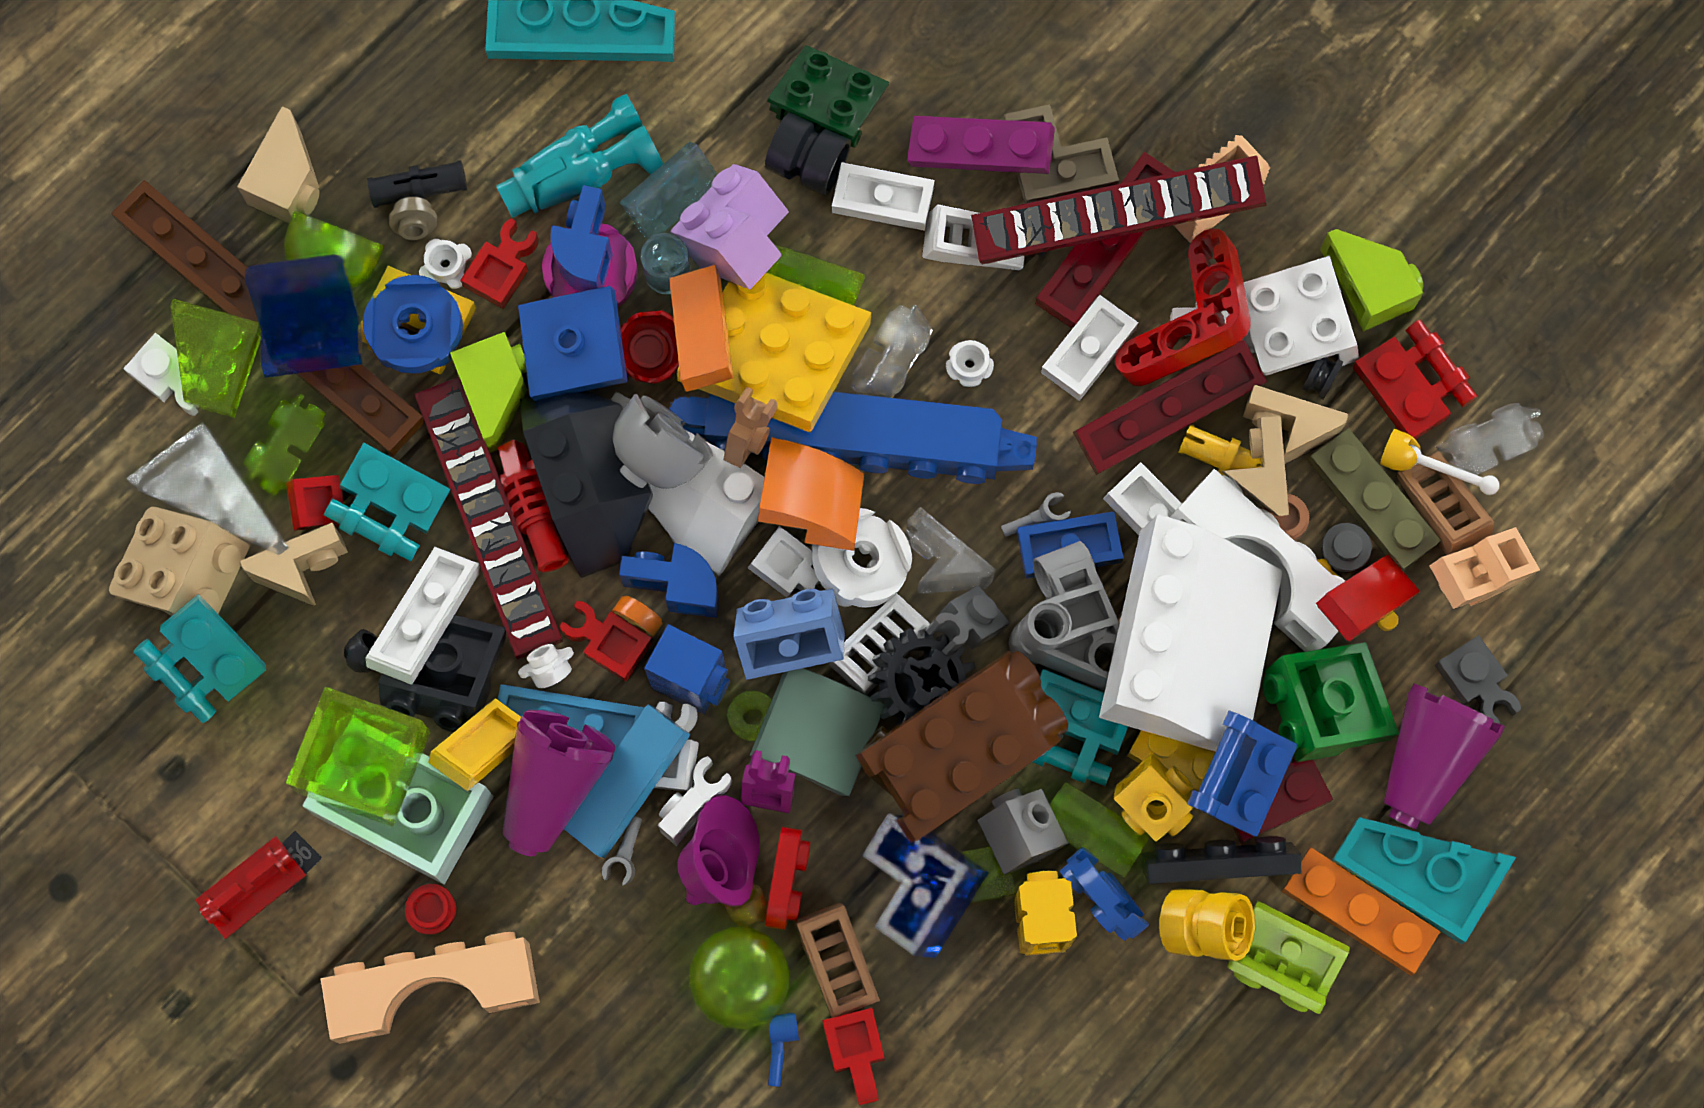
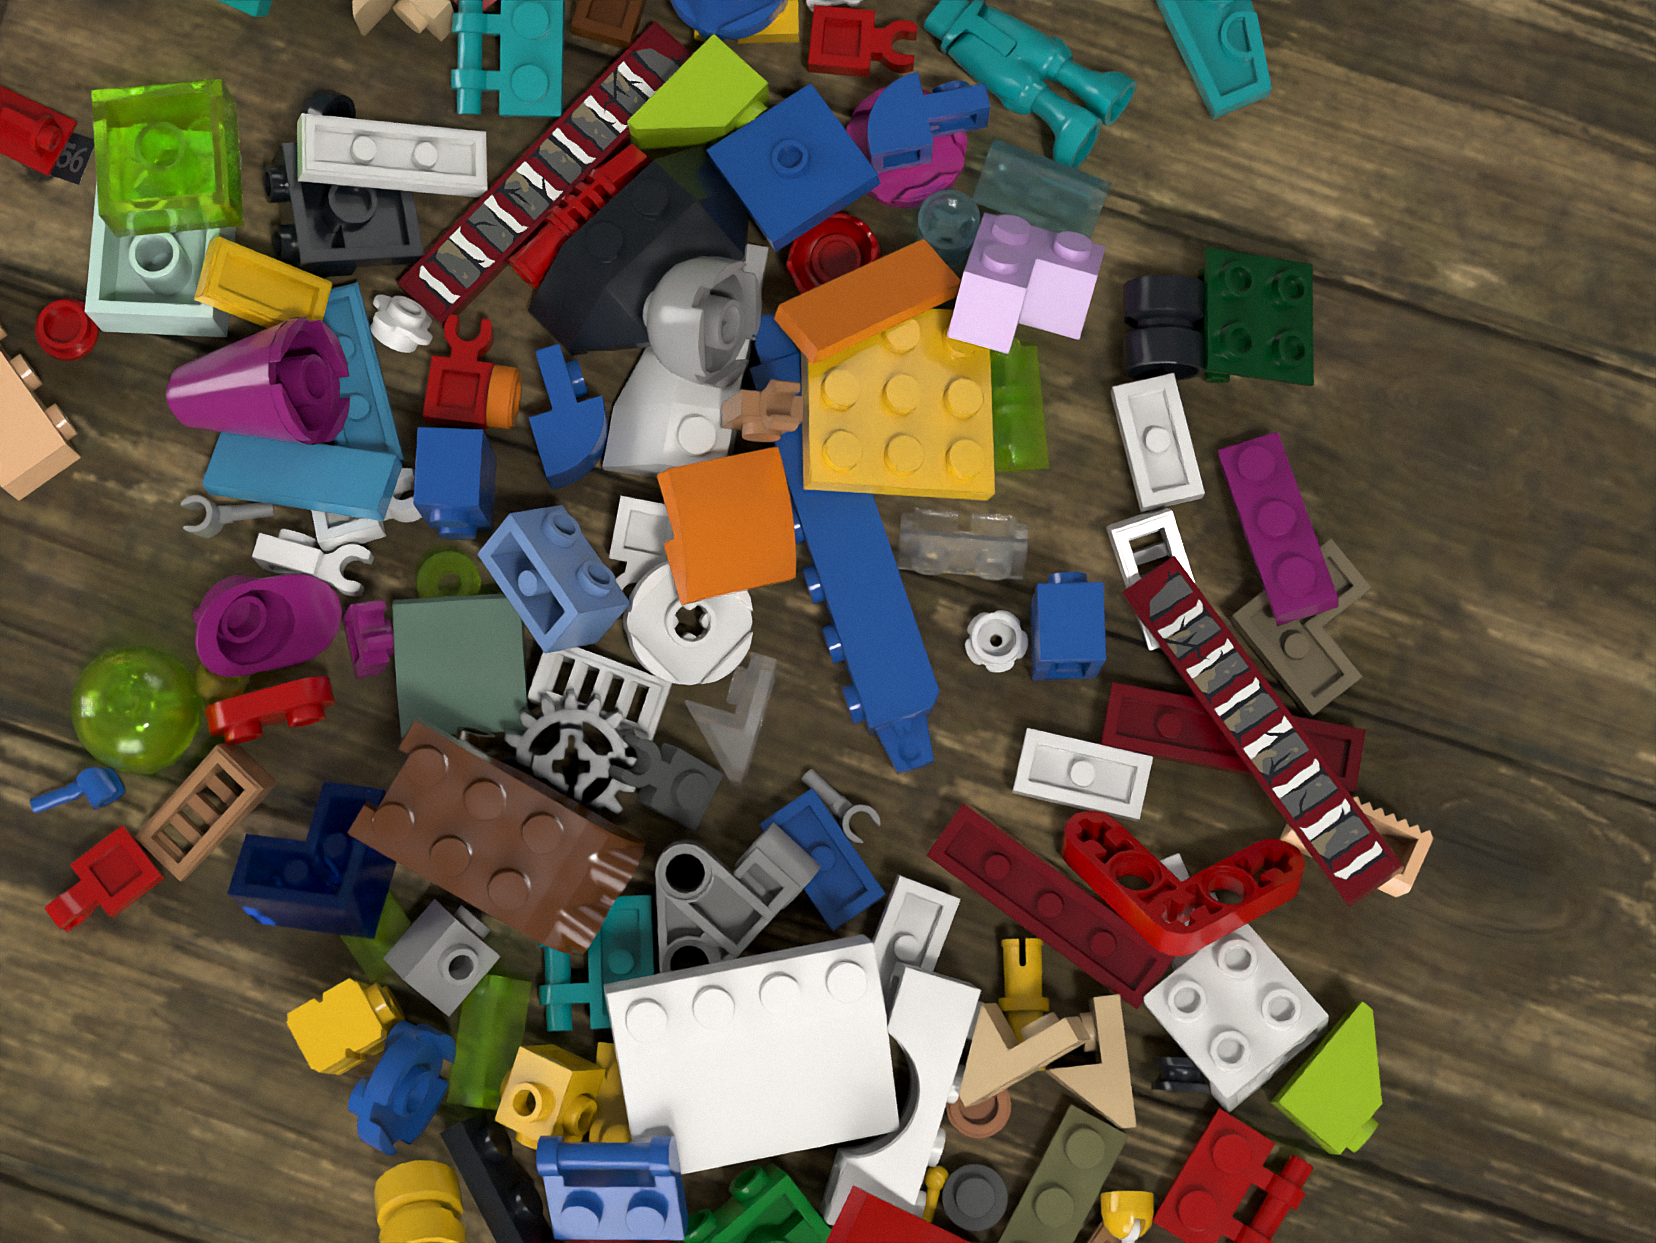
camera: 65 degrees right, 5 degrees up
none -> blue brick [1029,572,1106,680]

